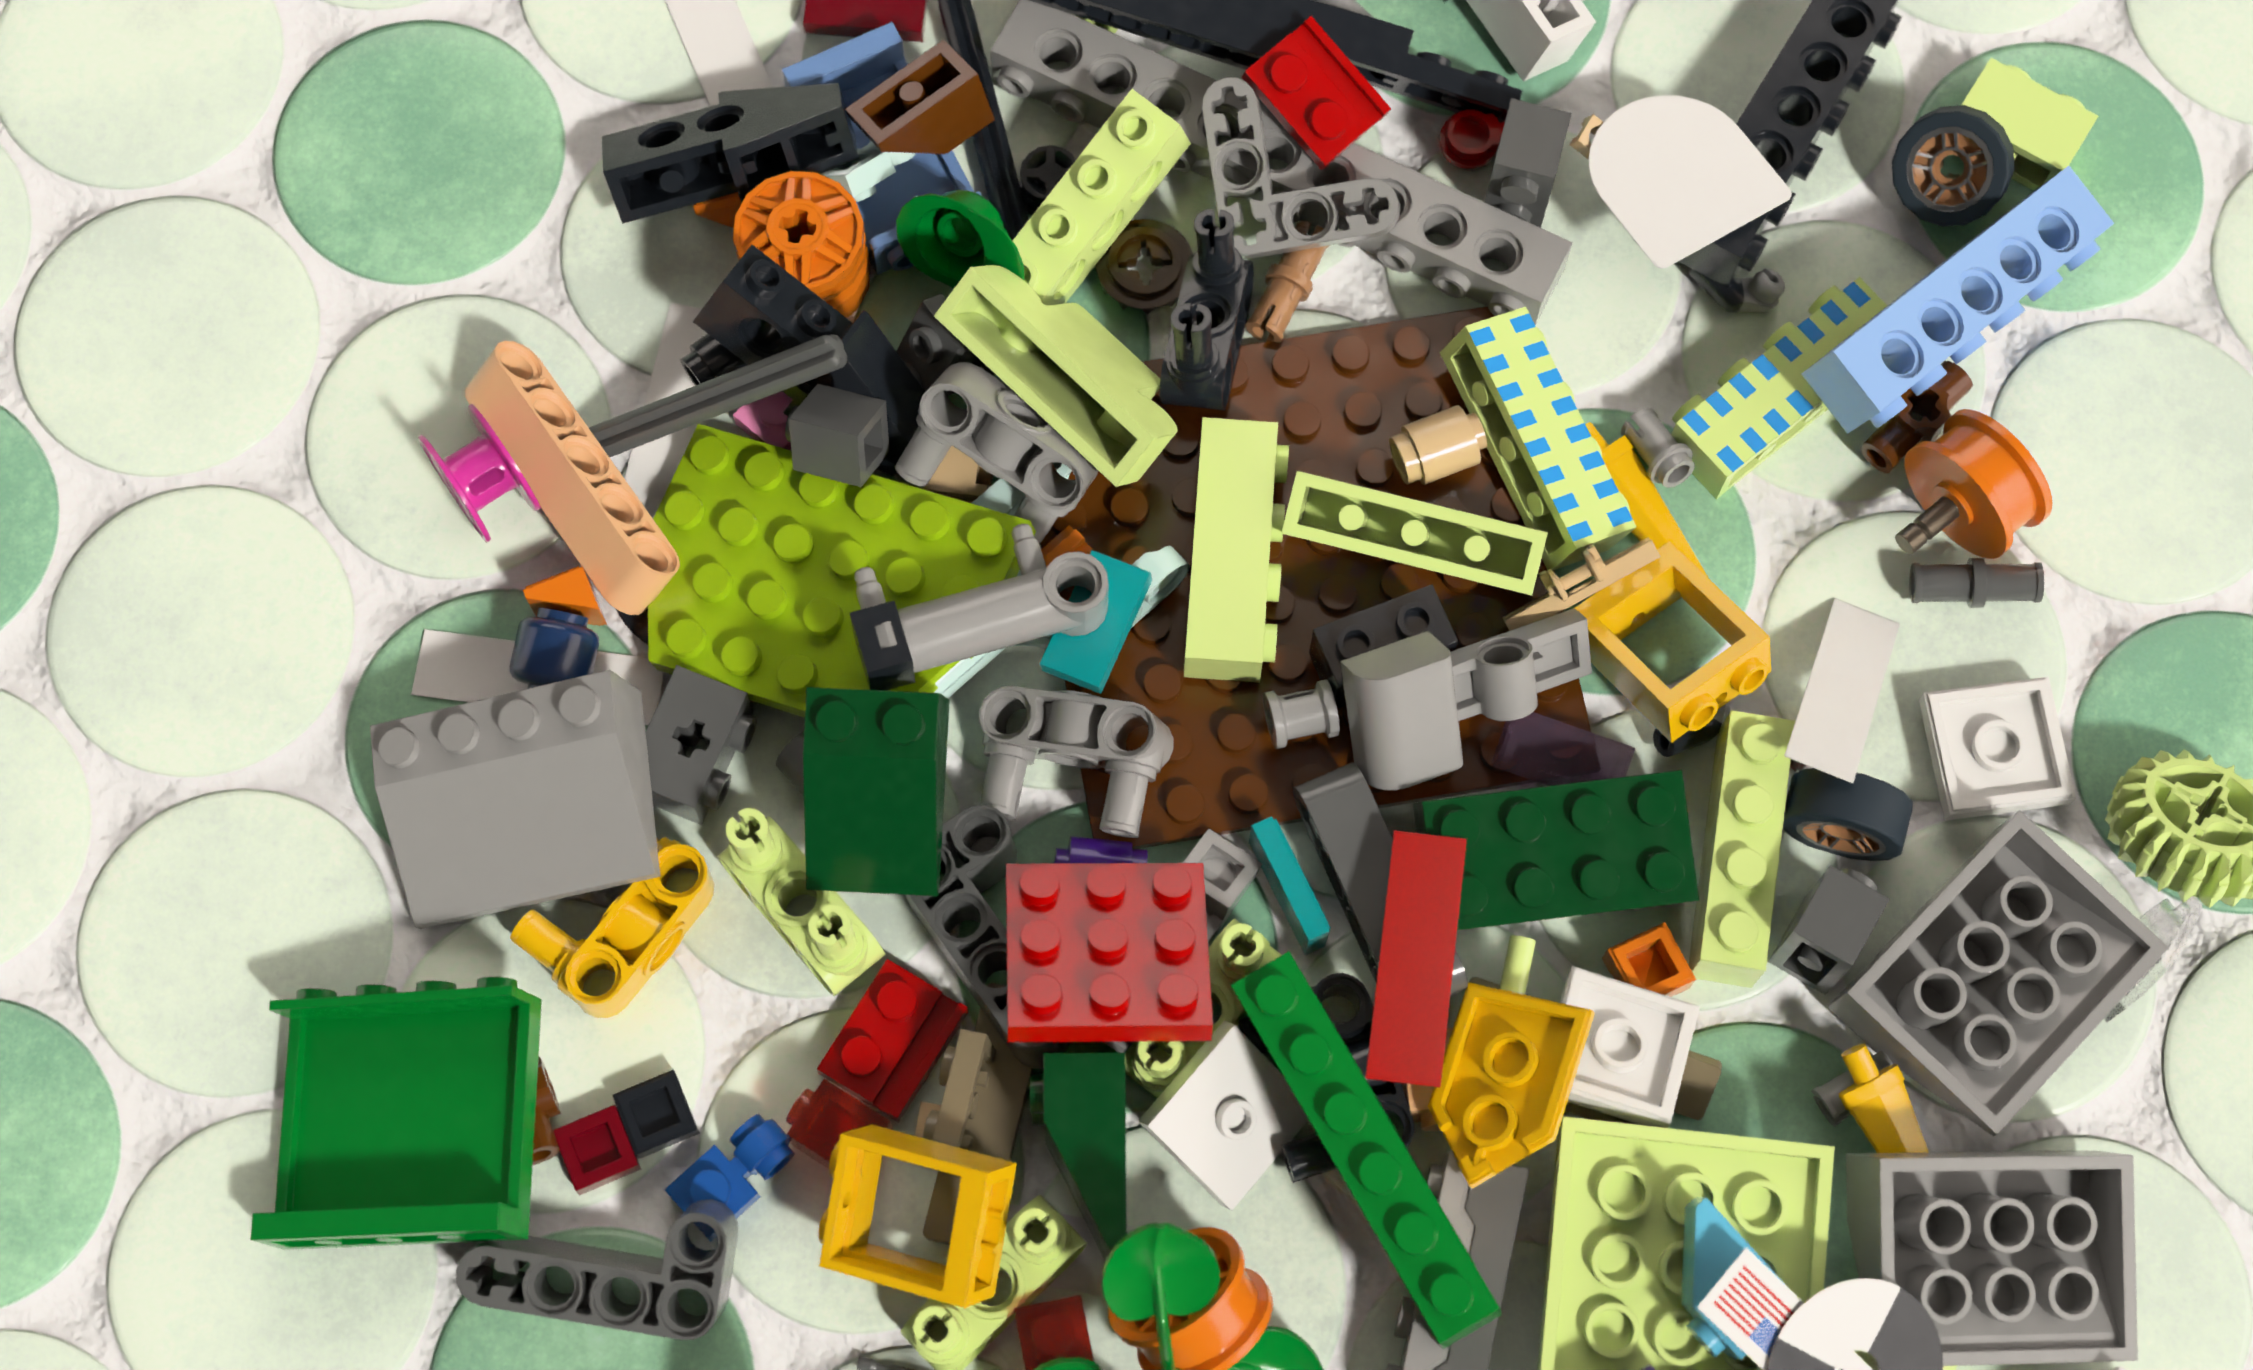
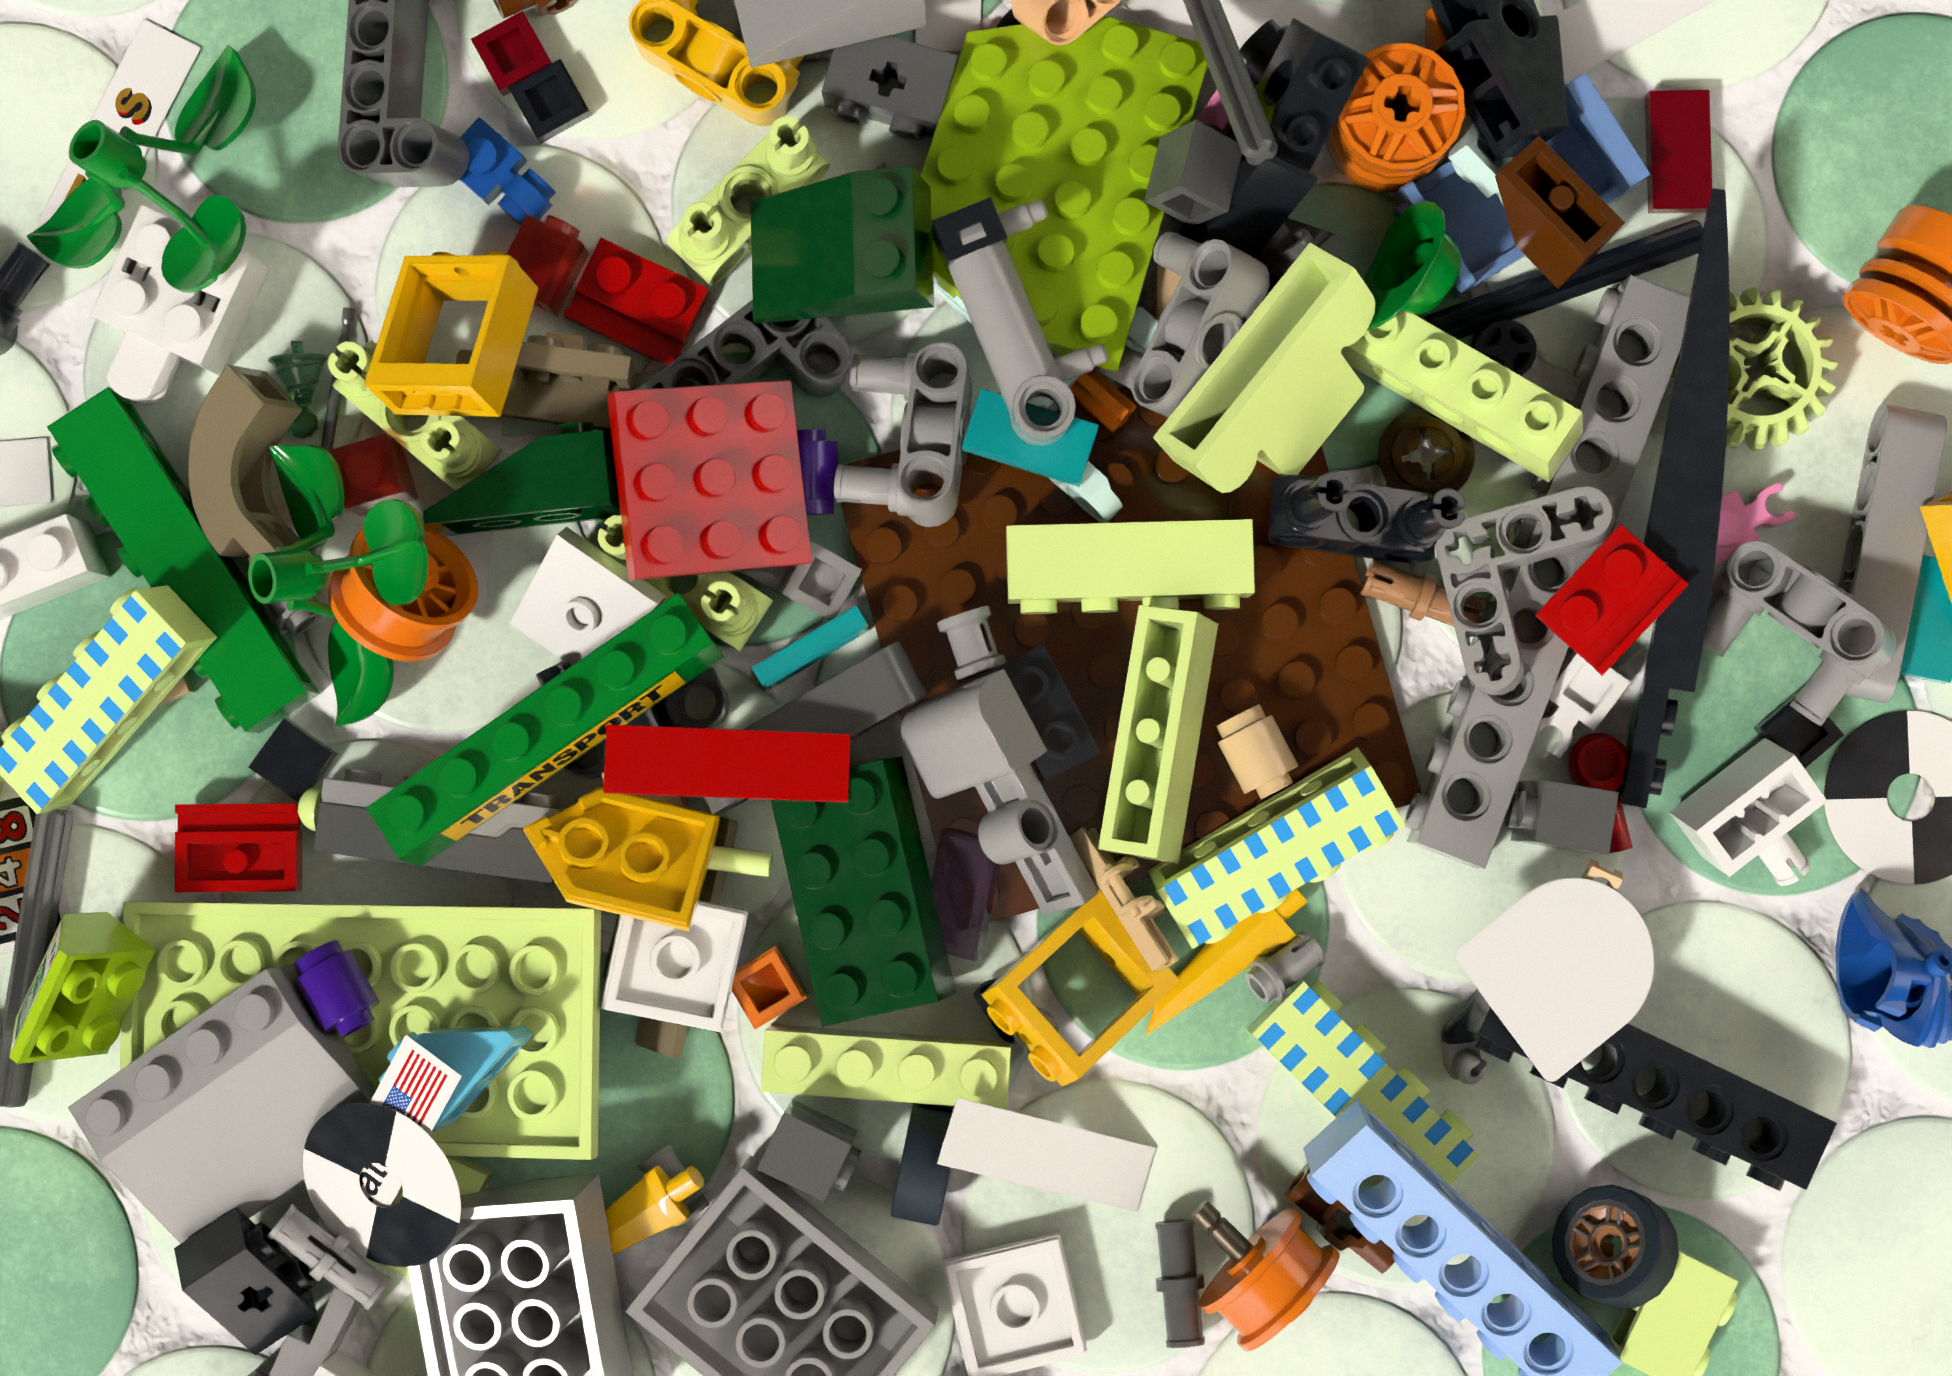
camera: 85 degrees right, 15 degrees up
none -> white plate [1534,651,1631,759]

